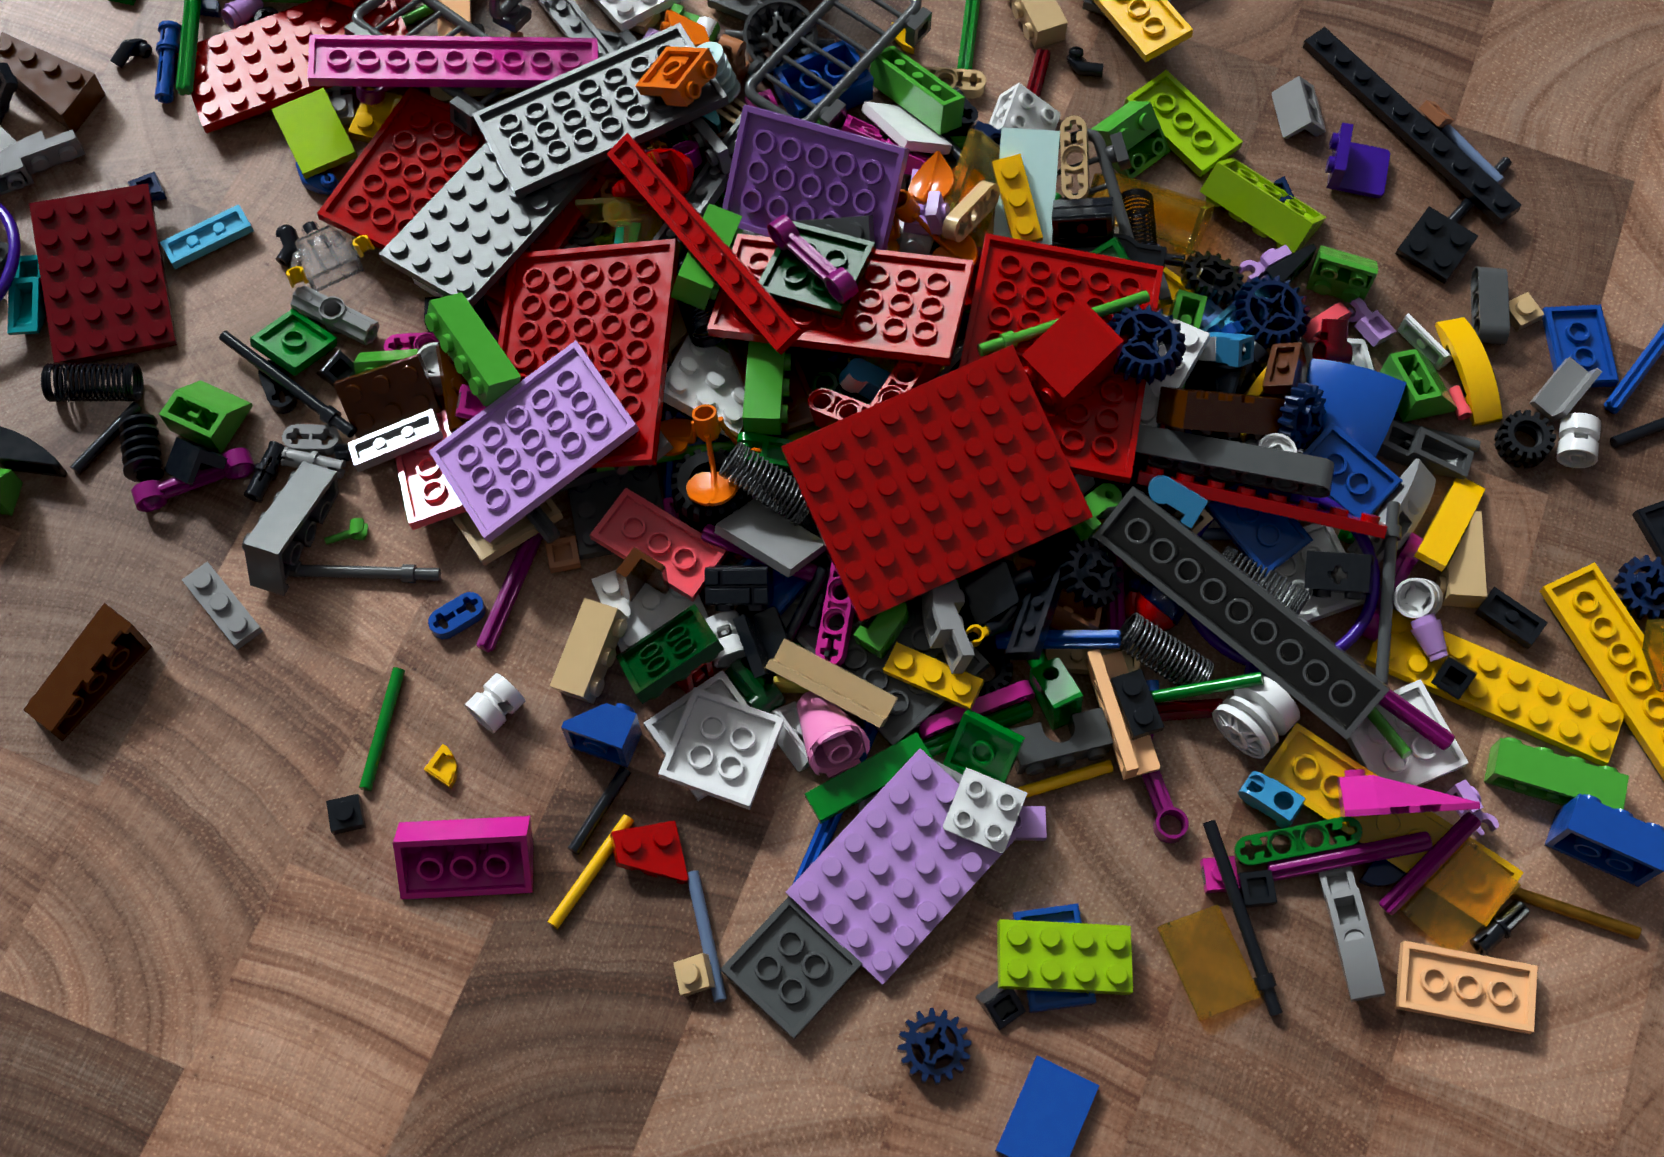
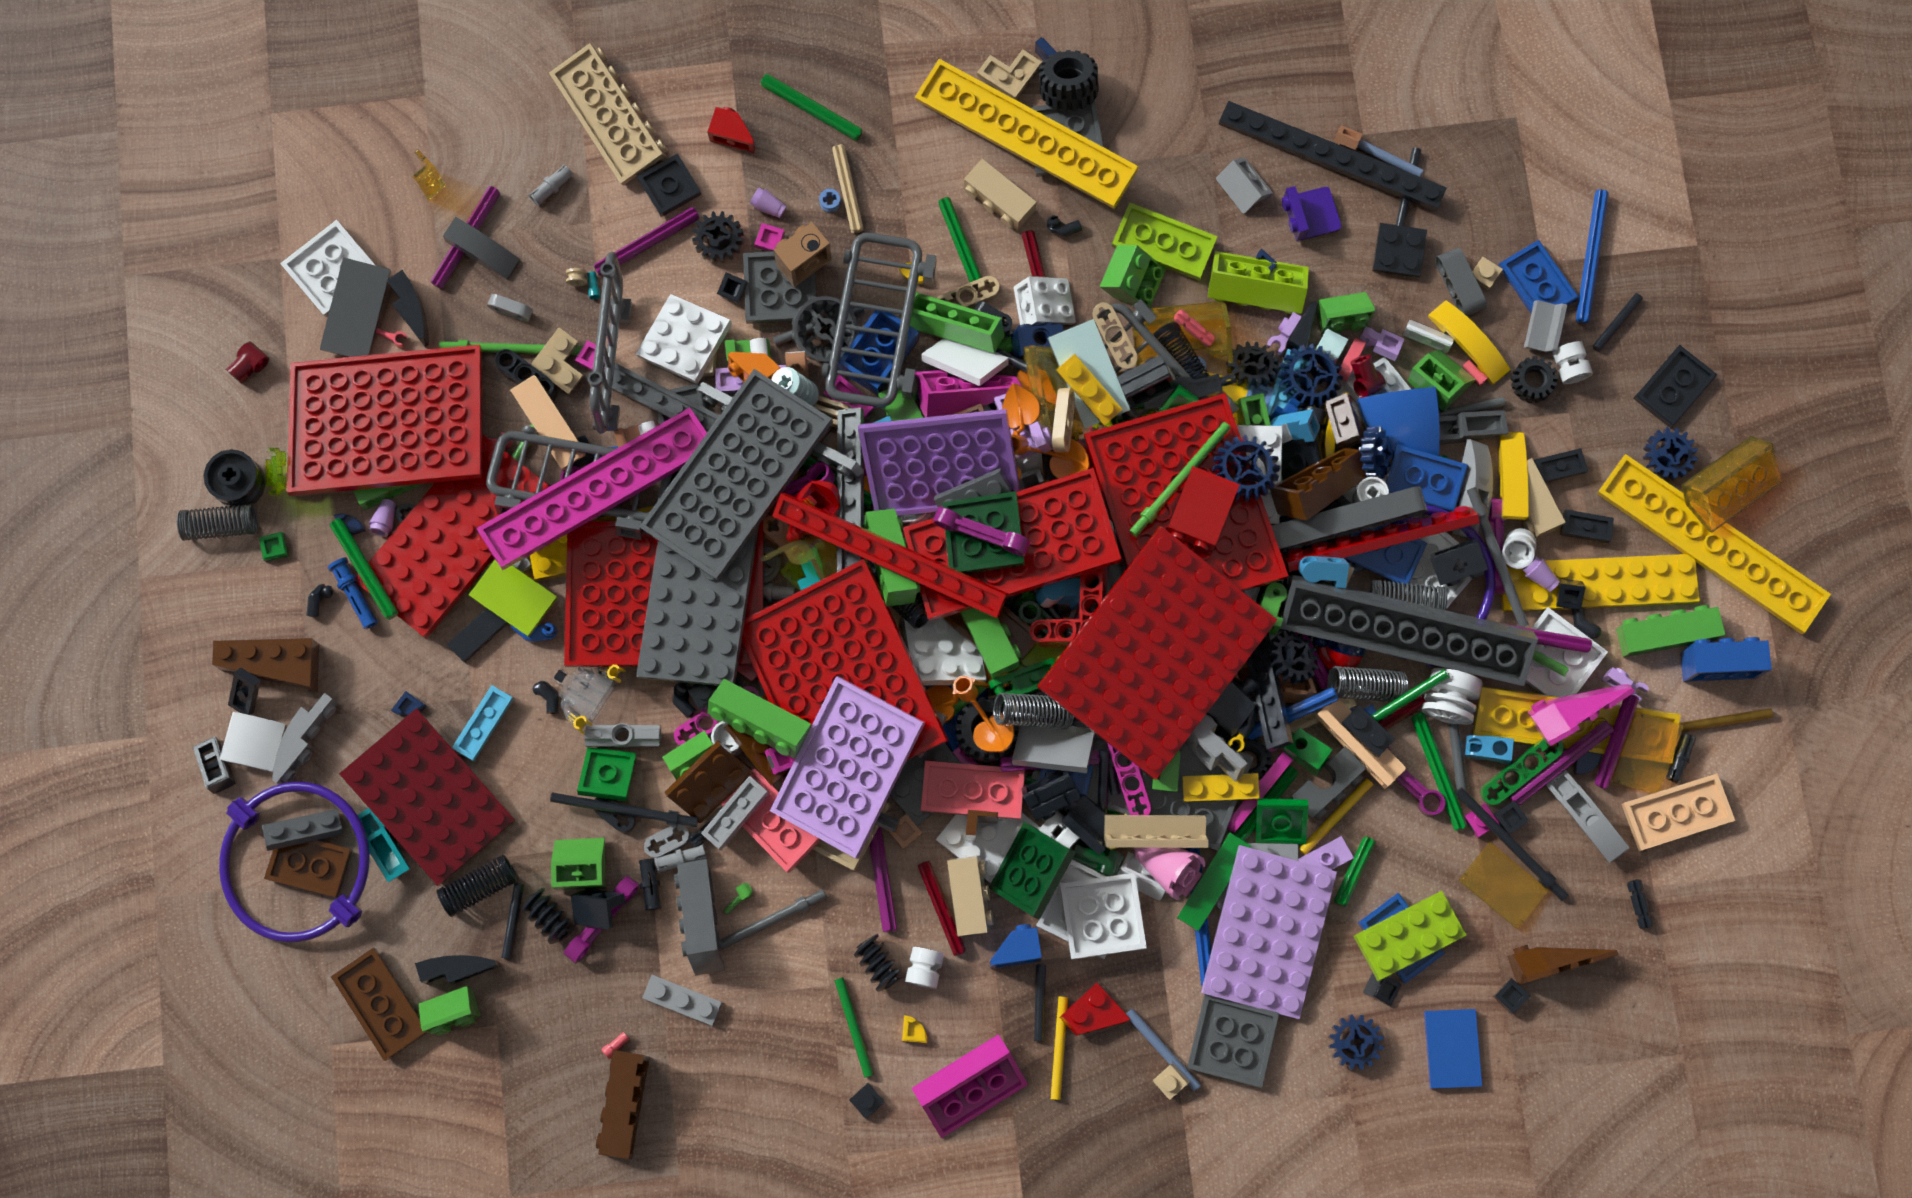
camera: 25 degrees left, 10 degrees up
black slope [316,350,355,386] -> none
blue beam [428,592,486,639] -> none
orange plate [635,46,718,107] -> none
white bracket [942,767,1027,854] -> none
none -> black tile [447,608,508,663]
none -> coral piece [601,1032,630,1059]
none -> black arm [672,682,696,719]
none -> black piece [854,934,905,992]
none -> dark red axle [918,861,966,956]
none -> coral axle [1174,309,1215,347]
none -> light aqua panel [1316,329,1348,365]
none -> green axle [1334,836,1376,907]
none -> green axle [1411,713,1468,831]
none -> dark grey bar [1448,724,1467,799]
none -> black plate [1493,978,1530,1015]
none -> reddish brown wedge [1507,945,1619,985]
none -> black plate [1534,448,1588,483]
none -> black arm [1572,607,1601,639]
none -> black axle [1627,879,1654,929]

